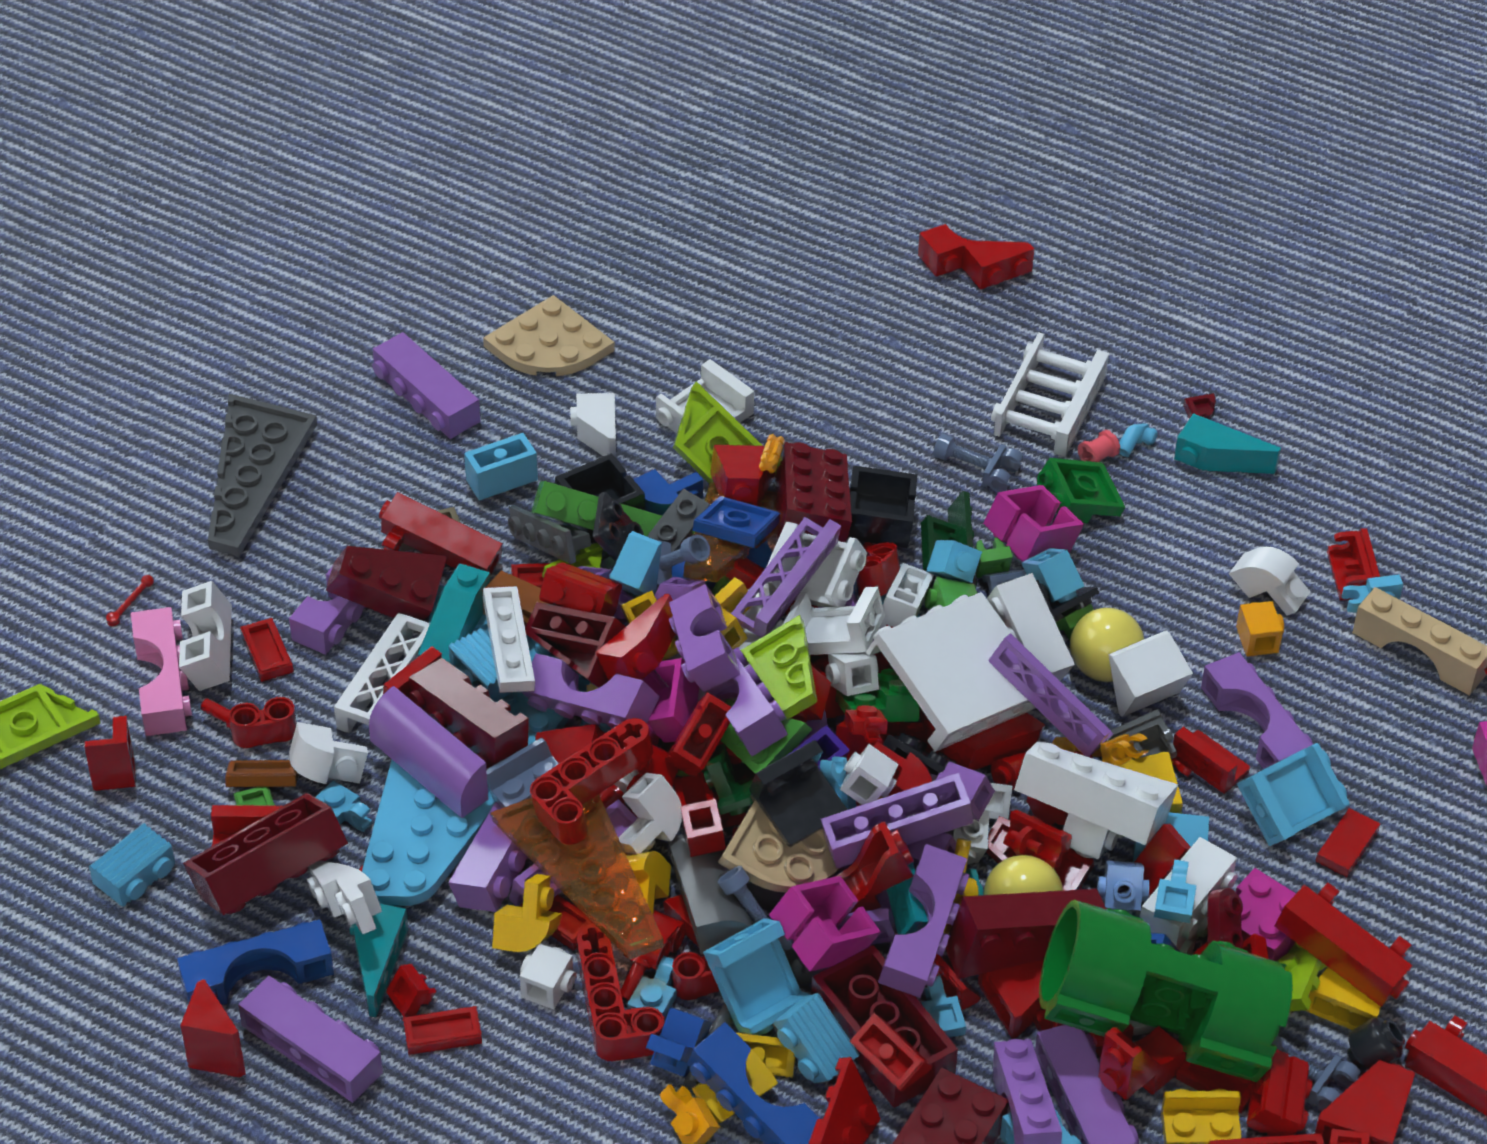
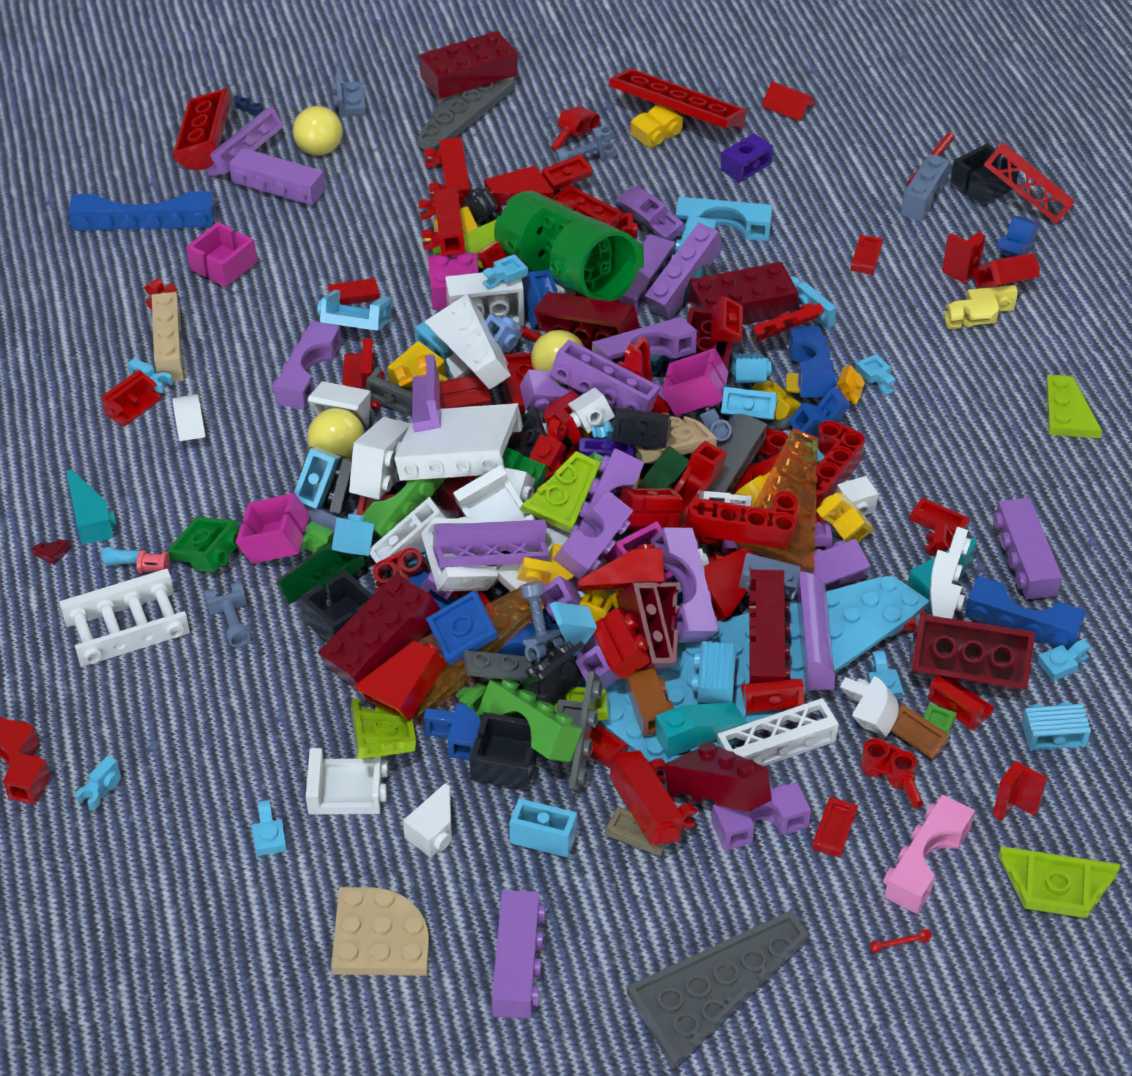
camera: 135 degrees left, 0 degrees up
white arch [179,581,232,691] -> none
red slope [180,979,246,1077] -> none
white plate [483,586,535,693] -> none
light orange axle [759,434,785,474] -> none
red hips [1003,810,1072,869] -> none
dark red plate [1207,888,1243,949] -> none
light orange brick [1236,601,1284,657] -> none
none -> medium azure plate [75,756,121,810]
none -> medium azure plate [252,800,287,856]
none -> medium azure plate [1037,639,1091,682]

